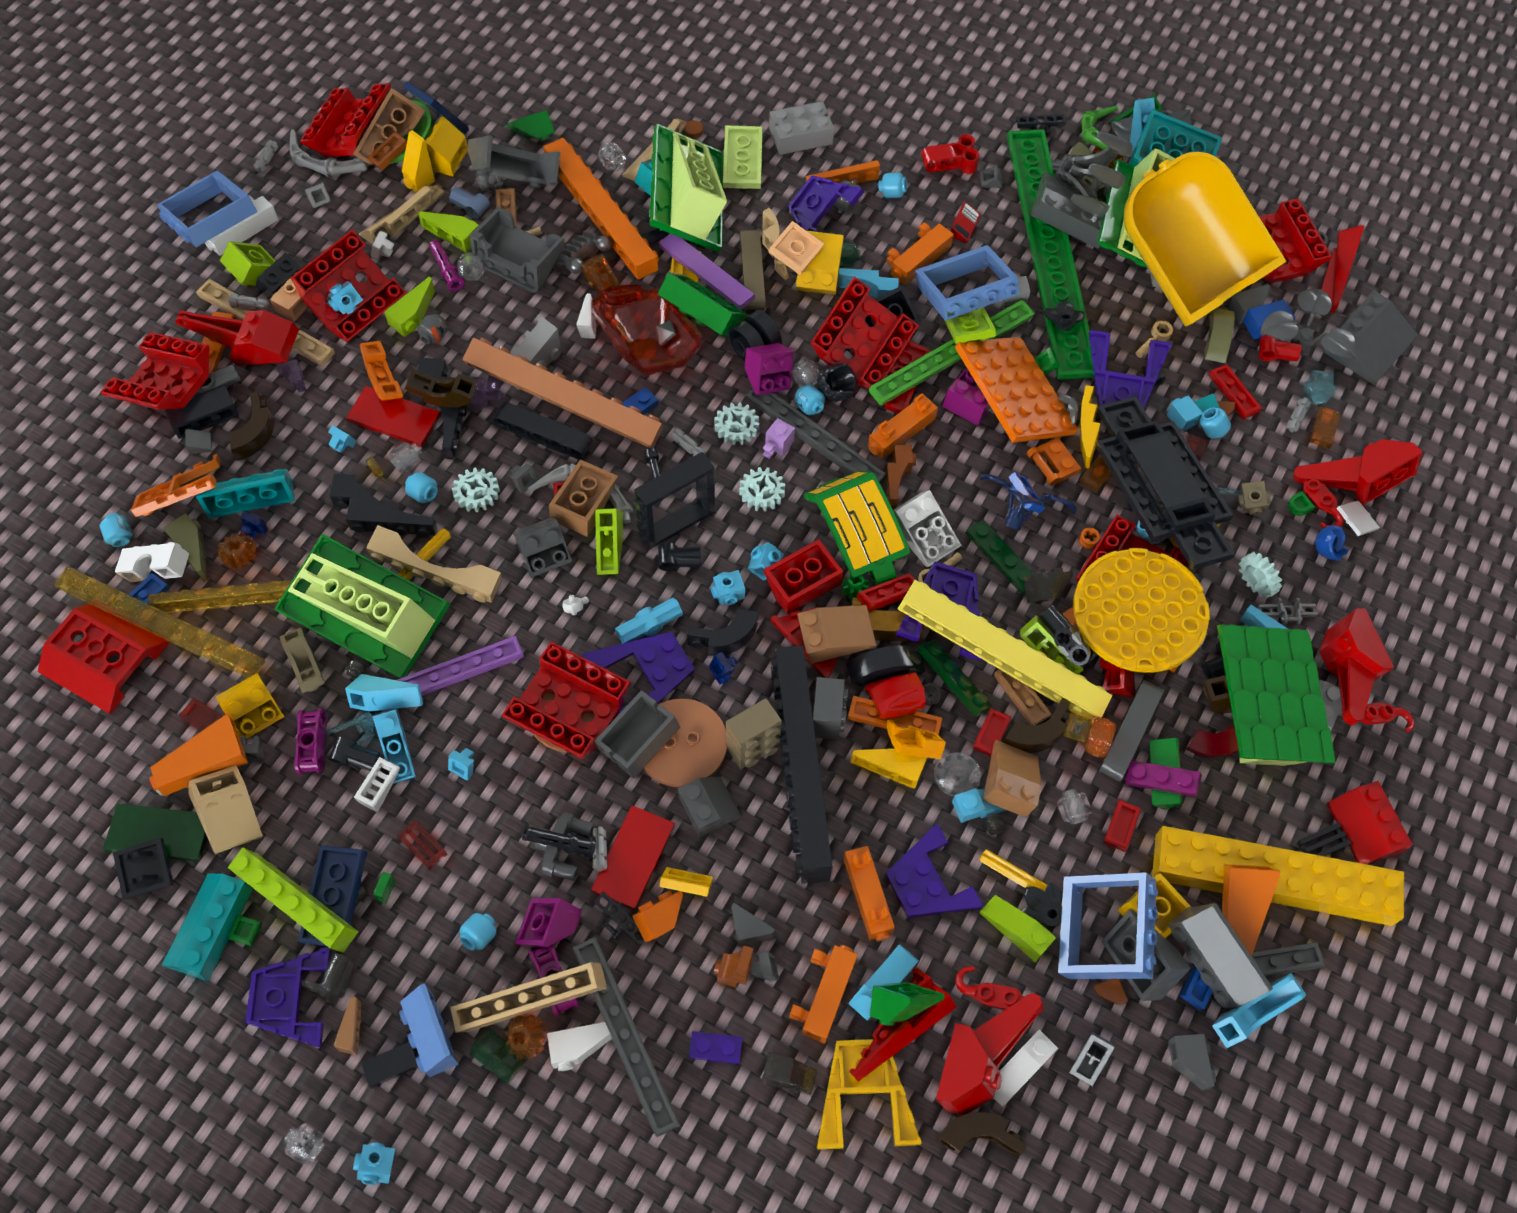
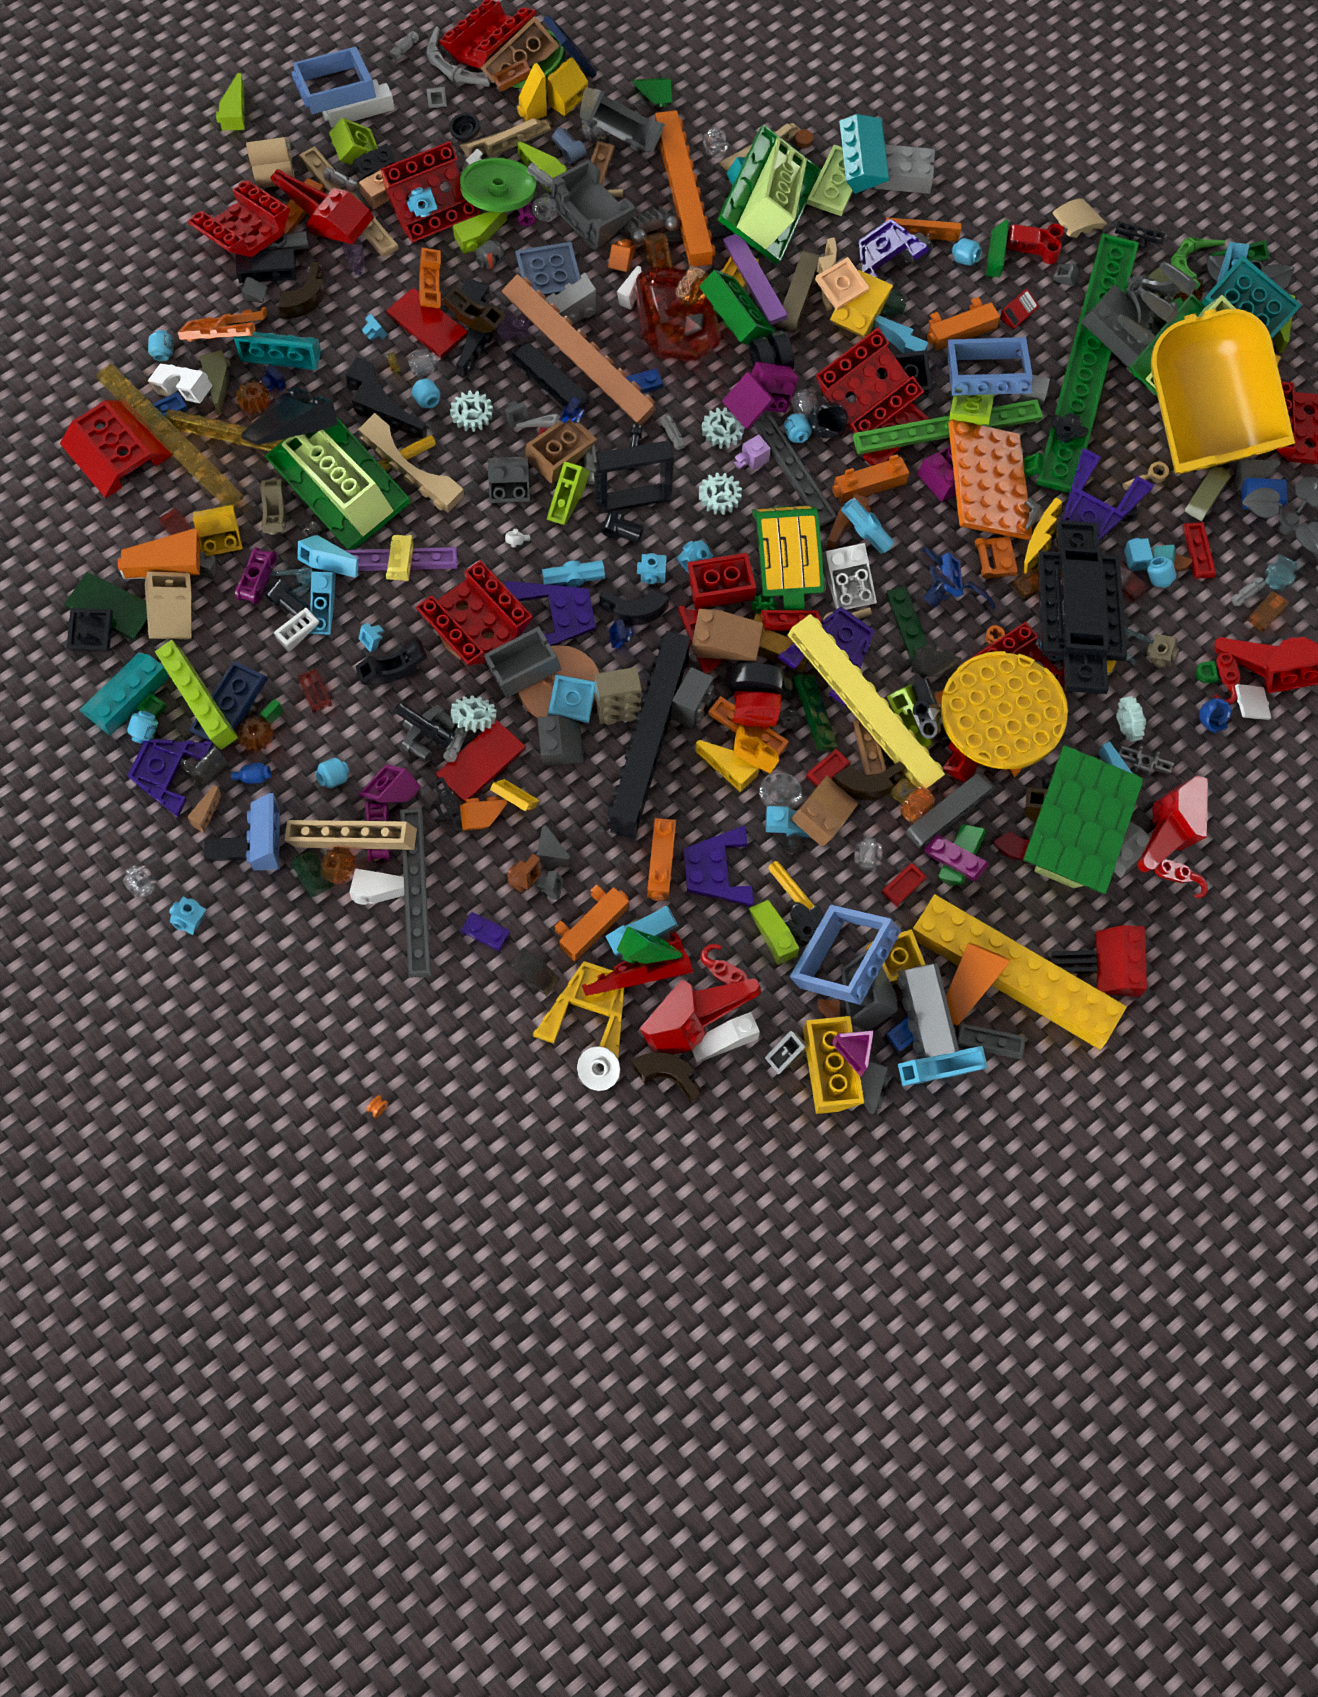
camera: 20 degrees right, 5 degrees up
red piece [1259,335,1302,362] -> none
none -> medium azure head [127,711,158,744]
none -> lime slope [216,73,245,131]
none -> blue plant [231,763,271,784]
none -> clear orange gear [237,716,274,753]
none -> black wedge [241,387,338,445]
none -> tan brick [246,137,295,189]
none -> black arch [355,639,427,685]
none -> light yellow hinge [386,535,414,581]
none -> black hat [449,112,481,141]
none -> light aqua gear [450,696,497,732]
none -> bright green dish [460,158,536,212]
none -> sand blue plate [515,242,580,297]
none -> light grey axle [527,163,553,192]
none -> medium azure tile [548,675,595,723]
none -> clear blue tile [559,396,585,423]
none -> white dish [577,1046,621,1091]
none -> orange slope [608,238,637,272]
none -> clear orange leg [675,265,709,306]
none -> magenta tile [722,372,774,429]
none -> yellow slope [803,1016,864,1114]
none -> magenta slope [832,1031,874,1077]
none -> teal slope [839,114,890,194]
none -> medium azure piece [841,498,894,554]
none -> green slope [986,220,1009,278]
none -> tan slope [1053,199,1107,238]

